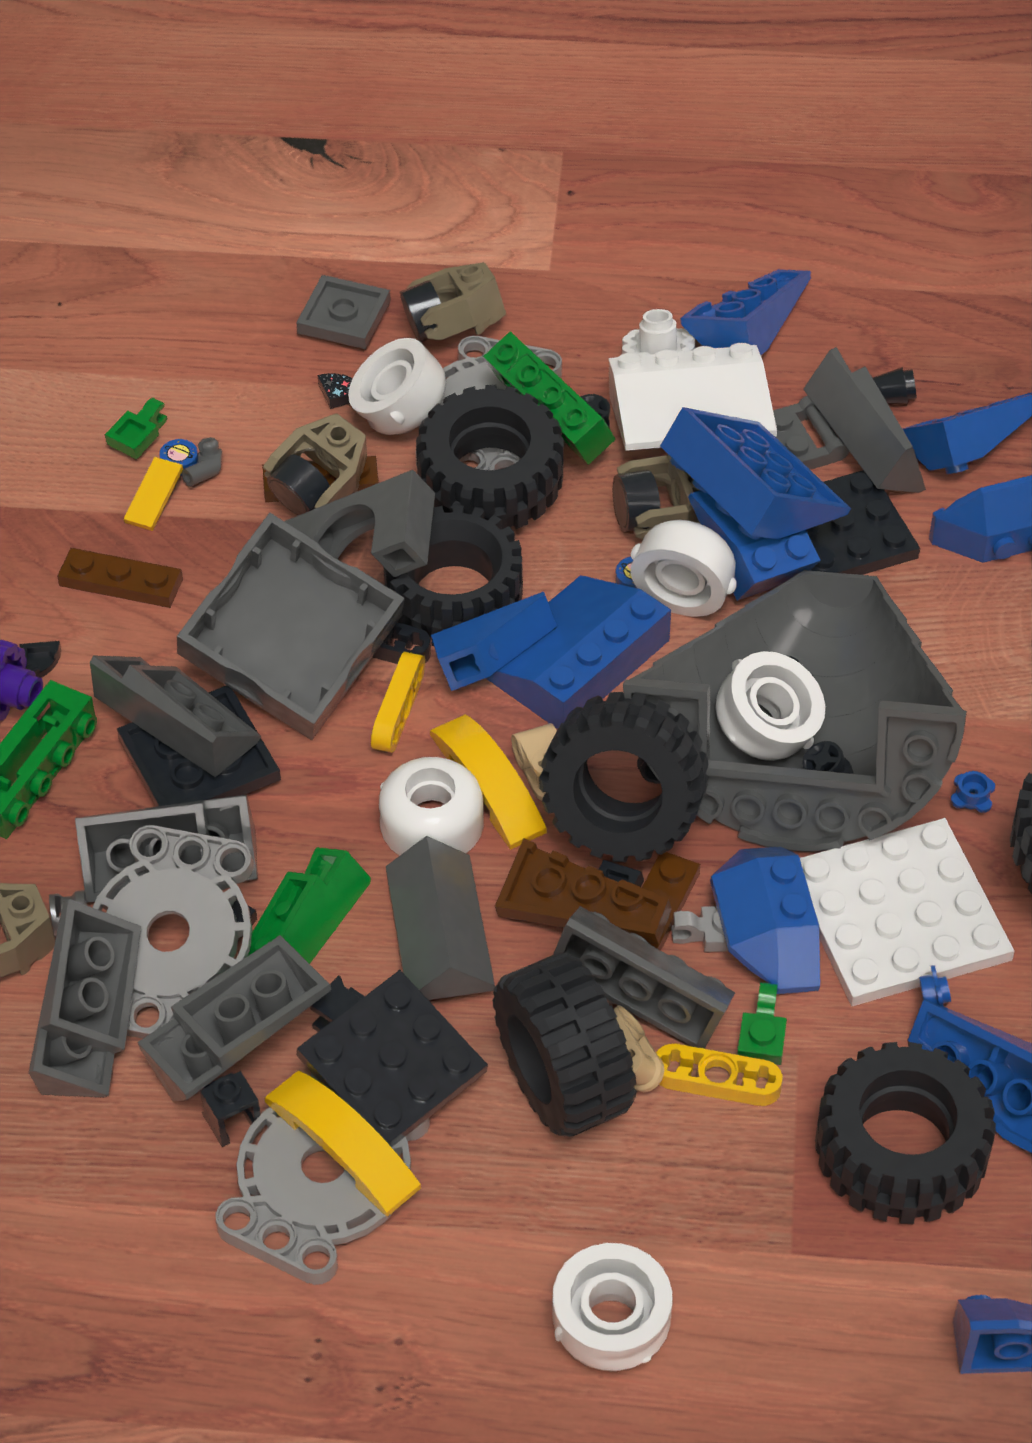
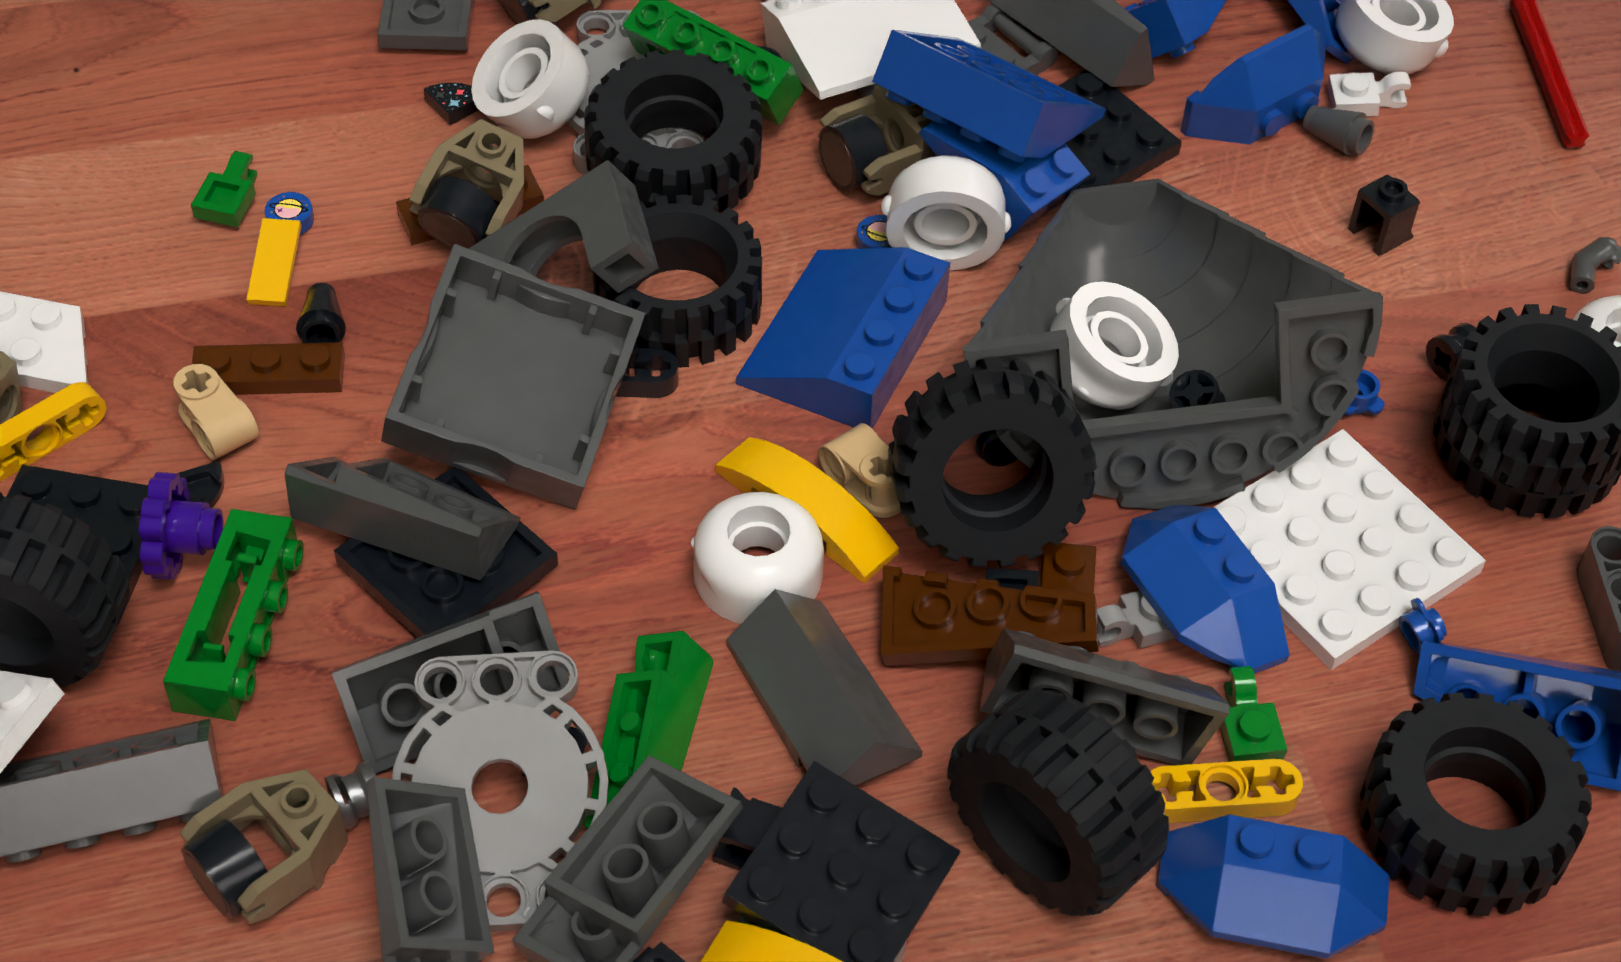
camera: 20 degrees left, 0 degrees up
dark grey arm [182,437,223,487] -> none
yellow beam [371,652,425,753] -> none
blue slope [431,591,557,691] -> none
none -> tan piece [173,364,259,461]
none -> black cone [296,283,346,343]
none -> blue wedge [1157,814,1390,959]

